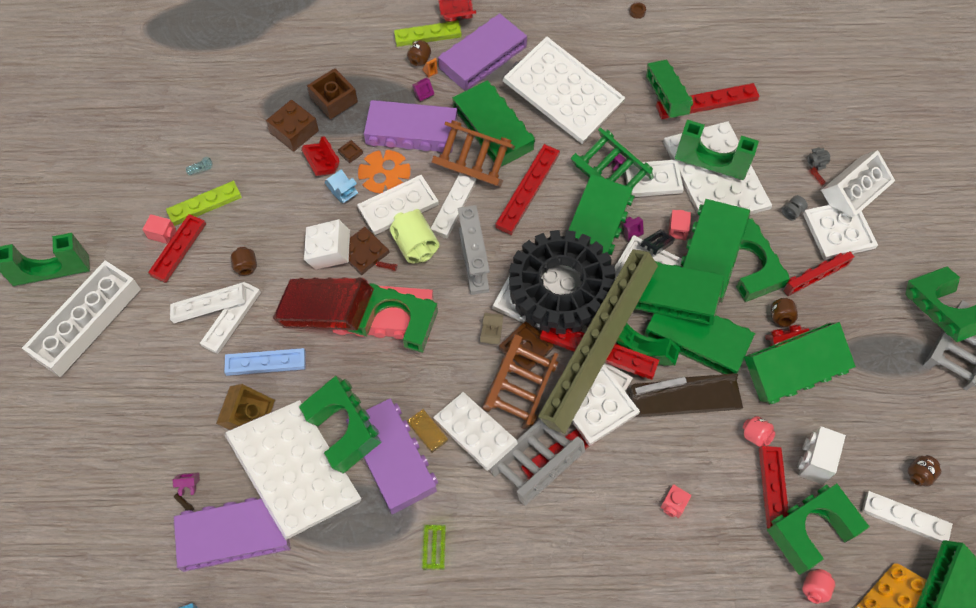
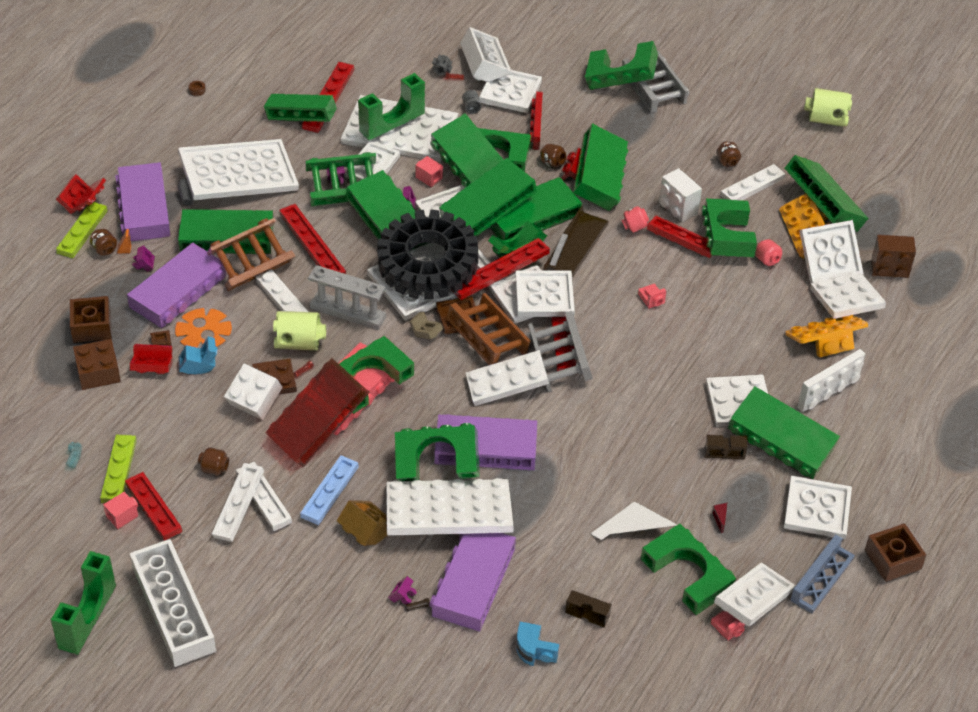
camera: 60 degrees left, 15 degrees down
white plate [357,175,439,236] -> none
clear yellow tile [407,409,448,453] -> none
clear neon green tile [422,525,446,570] -> none
olive brick [538,249,658,434] -> none
black tile [640,229,675,255] -> none

